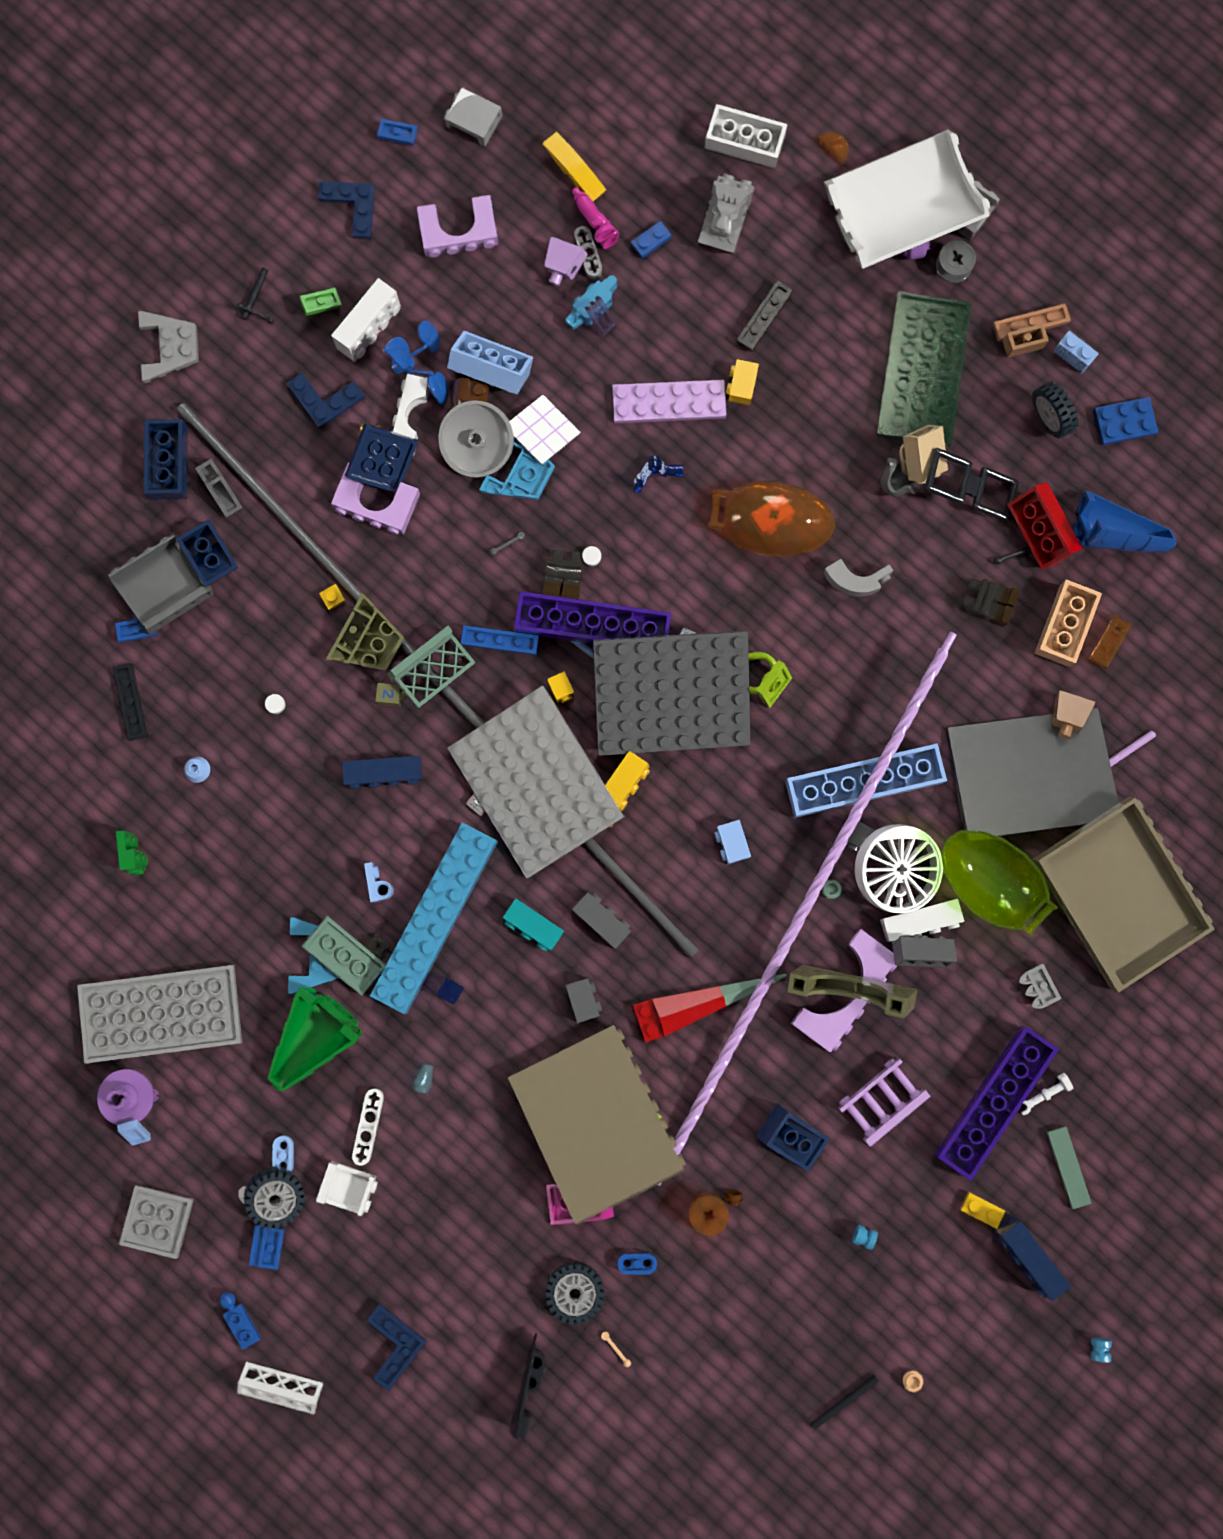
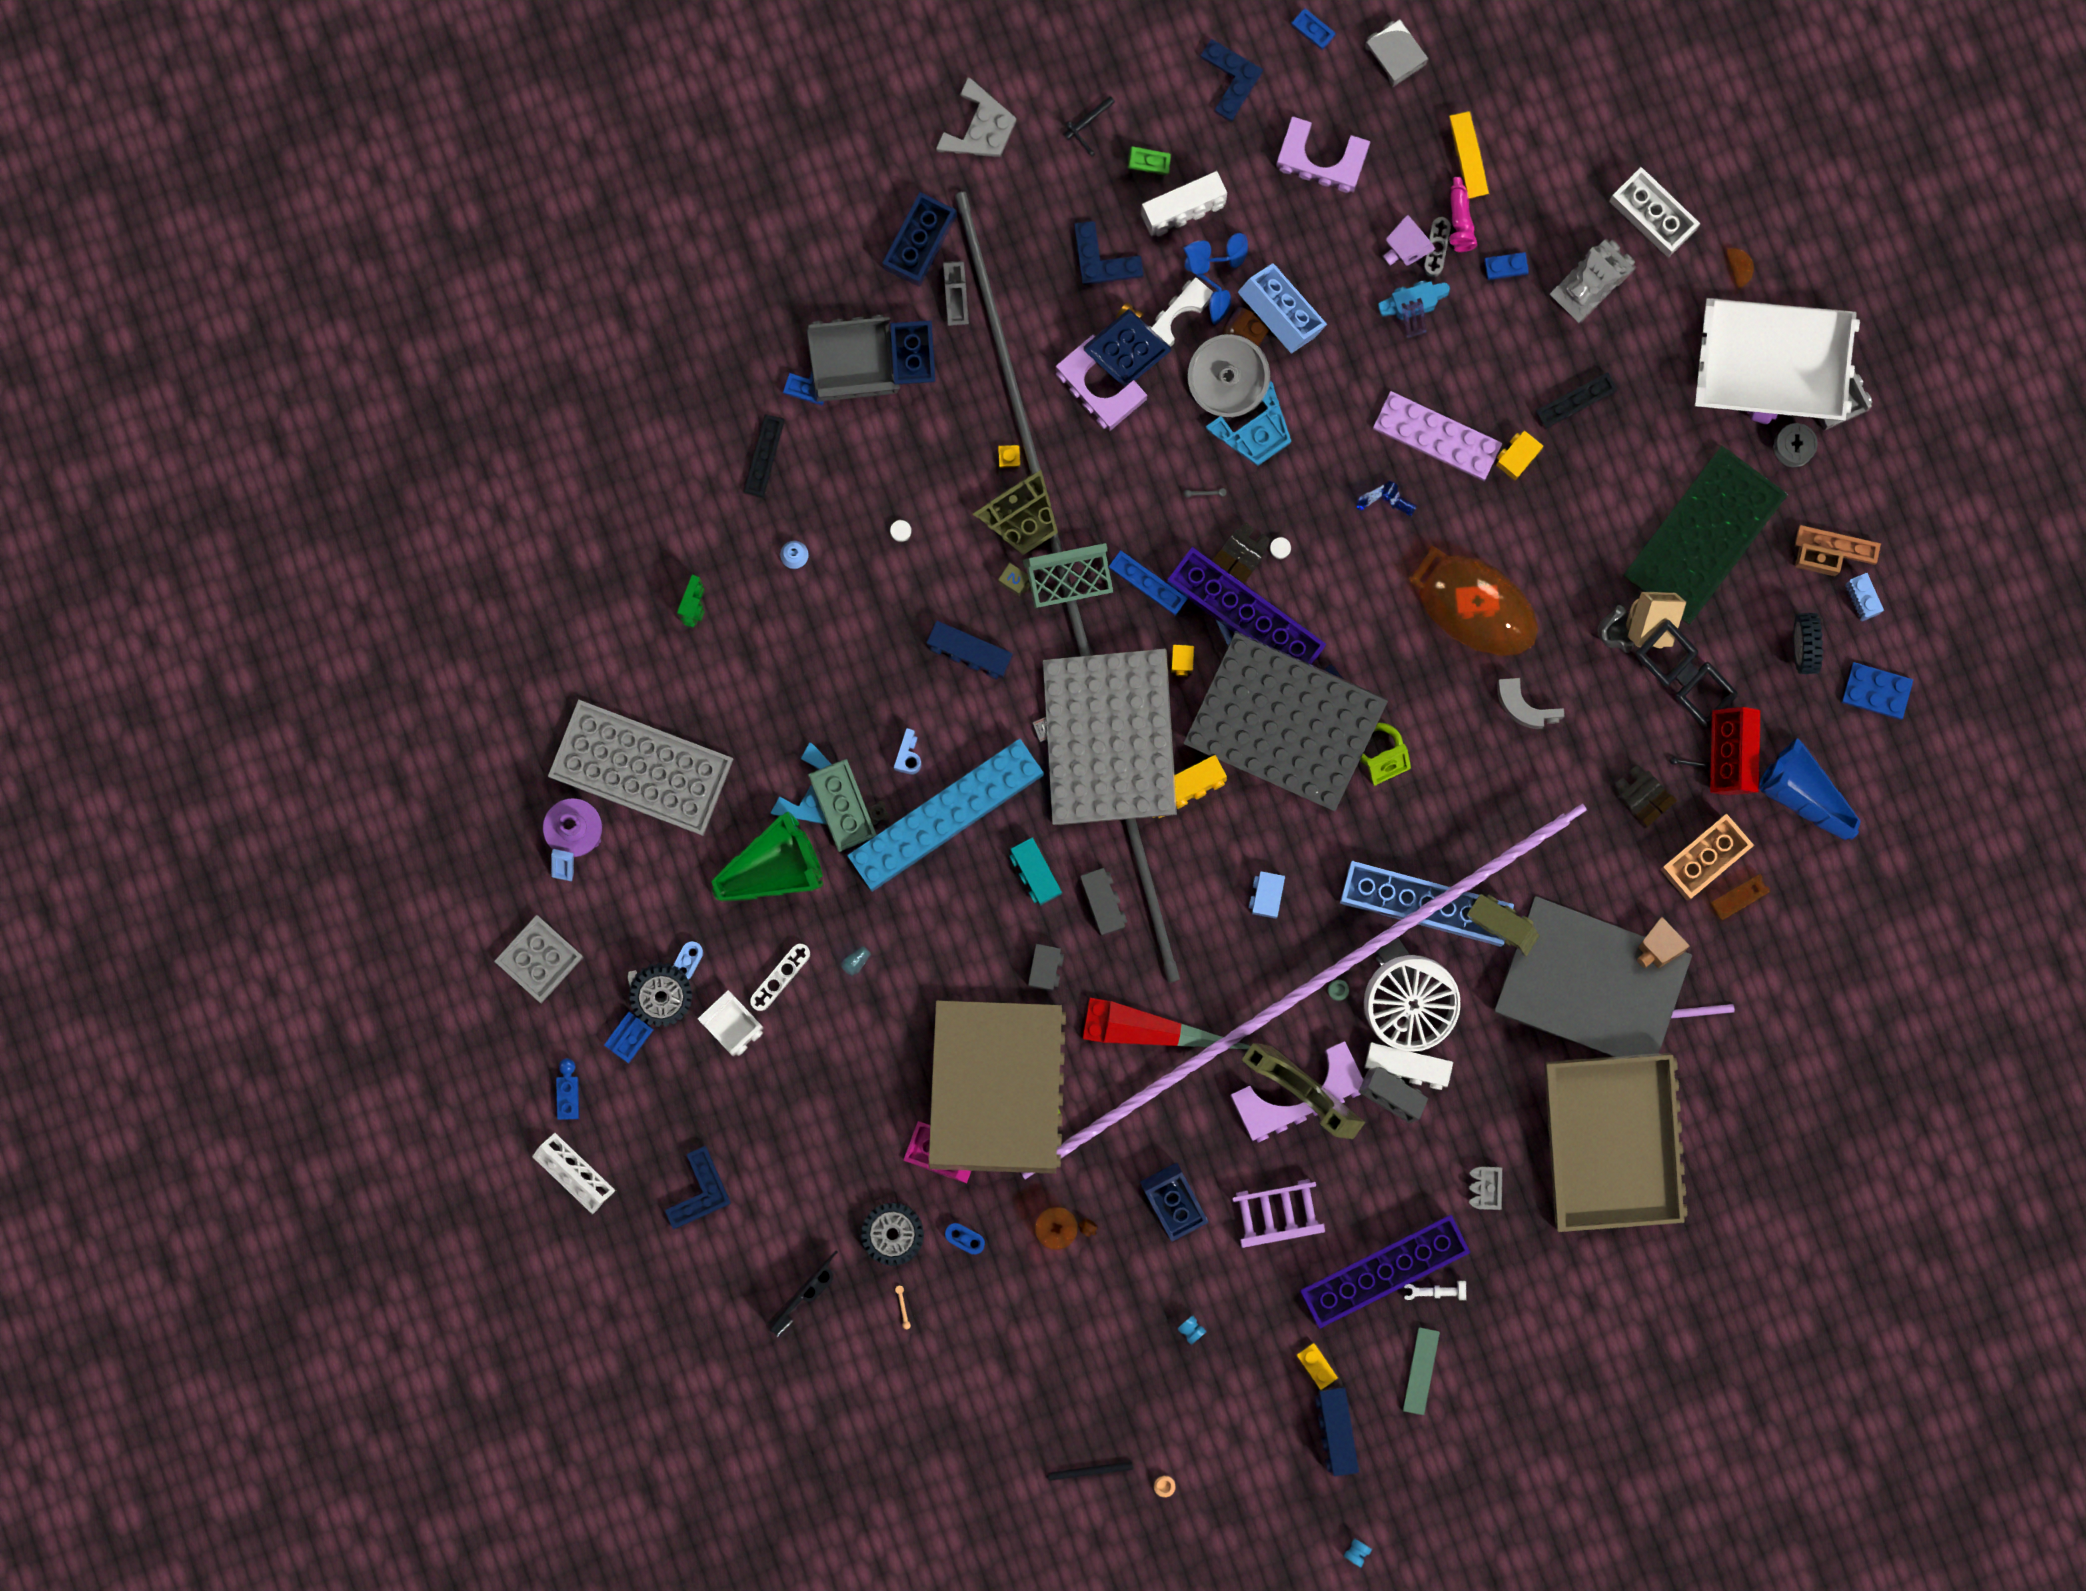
camera: 30 degrees right, 0 degrees up
clear blue panel [436,978,465,1005] -> none
white piece [510,395,580,465] -> none
clear neon green windscreen [941,830,1058,936] -> none
none -> olive wedge [1467,894,1540,957]

